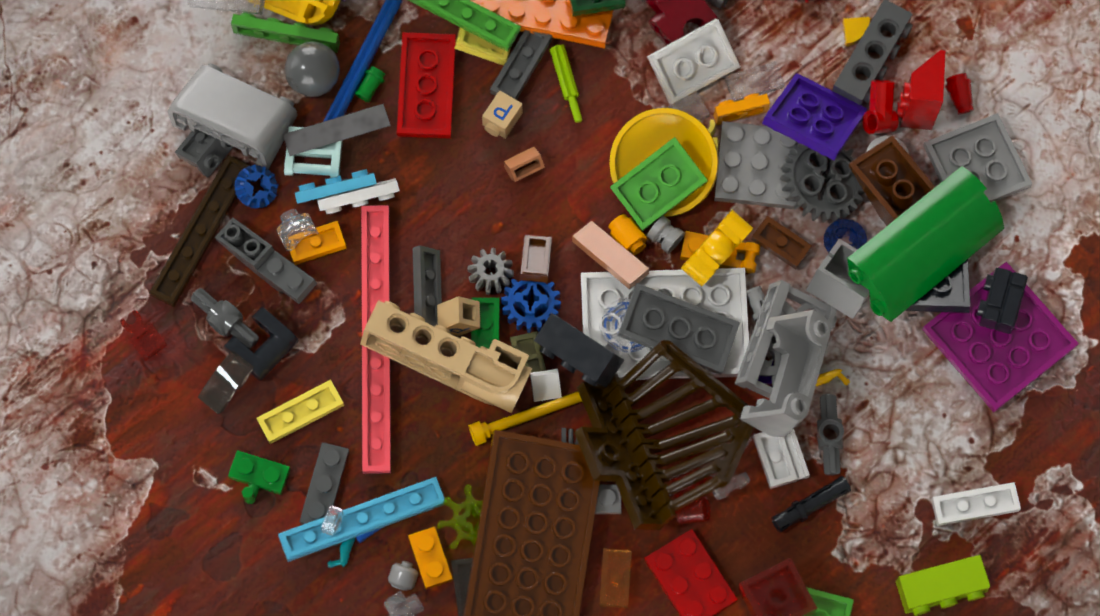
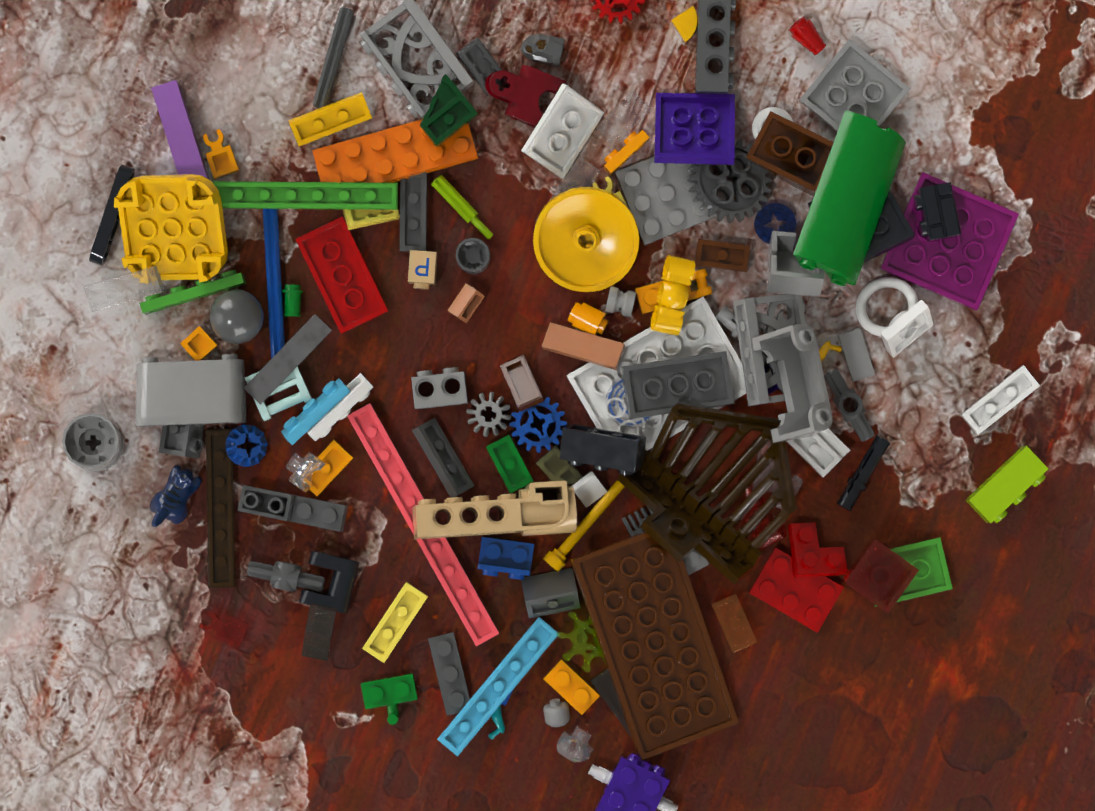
camera: 30 degrees left, 15 degrees up
clear tile [321,506,343,536] -> none
tan brick [437,296,480,336] -> none
bright green plate [610,137,708,231] -> none
red piece [862,80,899,134] -> none
red slope [896,50,946,130] -> none
none -> light grey wheel [62,413,124,472]
none -> dark blue animal [149,465,202,527]
none -> light orange plate [180,326,218,361]
none -> light grey brick [411,367,468,410]
none -> dark grey wheel [455,238,491,275]
none -> blue bracket [477,537,534,580]
none -> dark grey panel [521,568,580,618]
none -> red plate [787,522,848,577]
none -> light grey piece [838,328,875,382]
none -> white tile [855,277,934,358]

